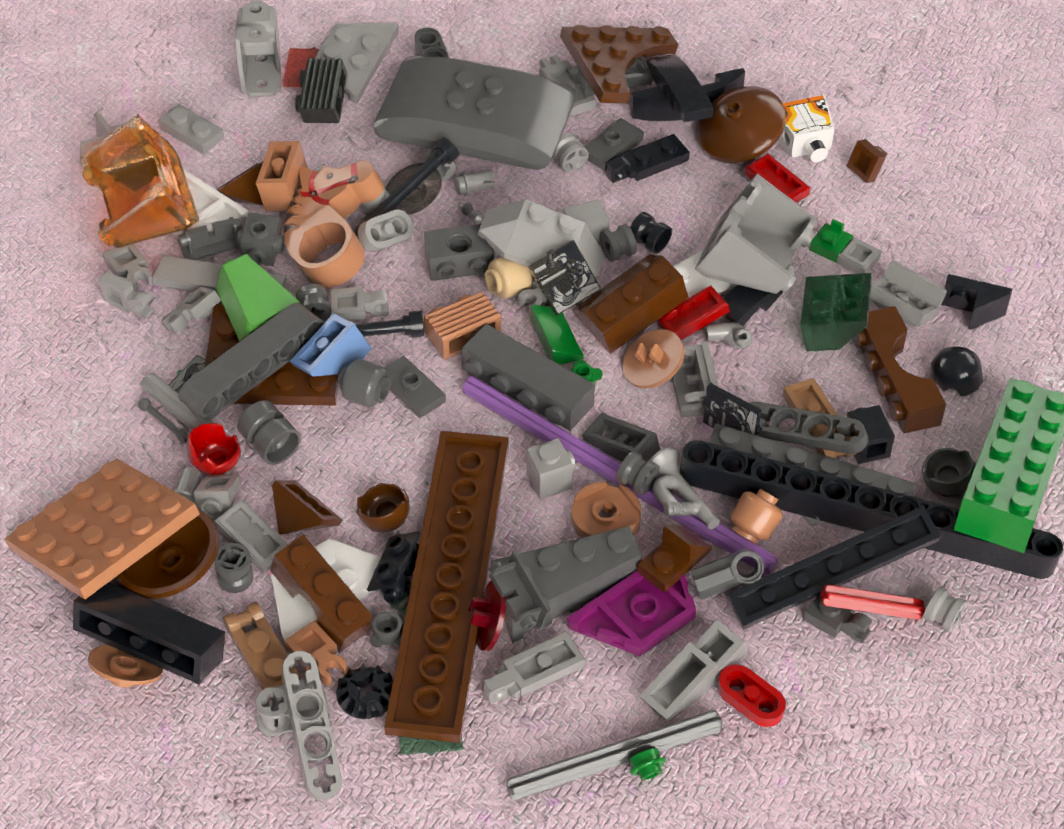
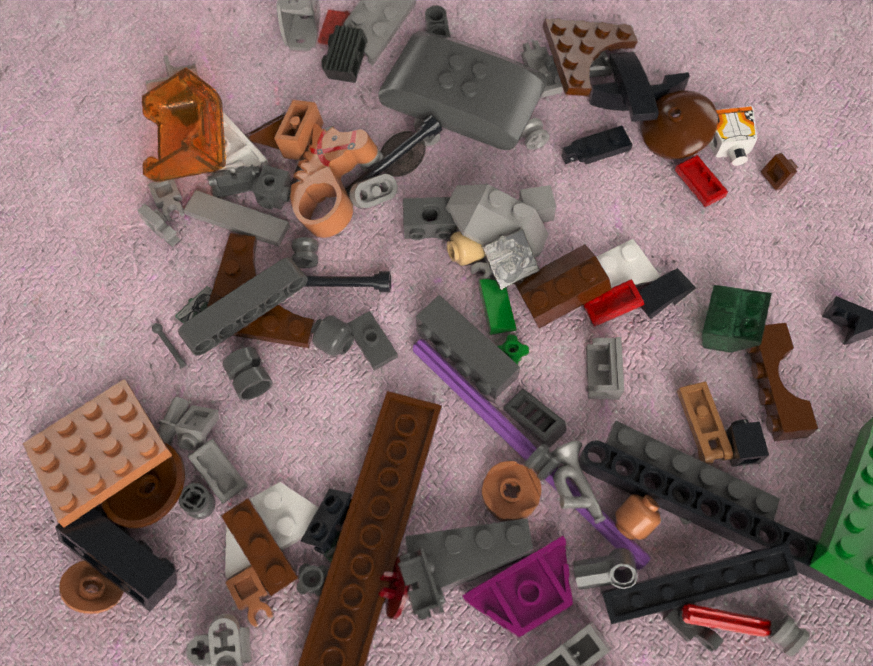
camera: 10 degrees right, 15 degrees up
light grey axle [141,373,213,430] -> none
light grey plate [158,104,224,155] -> none
light grey plate [161,286,221,334] -> none
red hair [187,423,241,475] -> none
bright green slope [216,254,300,342] -> none
medium nougat plate [222,602,301,700] -> none
reddish brown slope [272,480,343,535] -> none
medium blue slope [290,313,372,377] -> none
light grey plate [331,286,389,321] -> none
black gear [336,663,393,719] -> none
reddish brown hair [356,483,410,533] -> none
nougat brick [424,291,501,360] -> none
light grey pin [455,169,496,196] -> none
dark grey hinge [461,203,484,225] -> none
light grey hinge [483,632,586,704] -> none
light grey brick [526,438,576,499] -> none
dark grey plate [585,118,644,171] -> none
dark grey wheel [600,224,637,262] -> none
nougat piece [622,329,685,389] -> none
black wheel [630,212,672,254] -> none
reddish brown slope [637,525,712,593] -> none
light grey windscreen [694,174,817,294] -> none
piece [702,383,762,436] -> none
light grey arm [704,322,752,349] -> none
dark grey beam [750,402,868,454] -> none
green tile [809,219,854,263] -> none
light grey tile [837,237,882,277] -> none
light grey bracket [864,260,947,326] -> none
dark grey hair [922,448,976,497] -> none
black hair [930,346,983,396] -> none

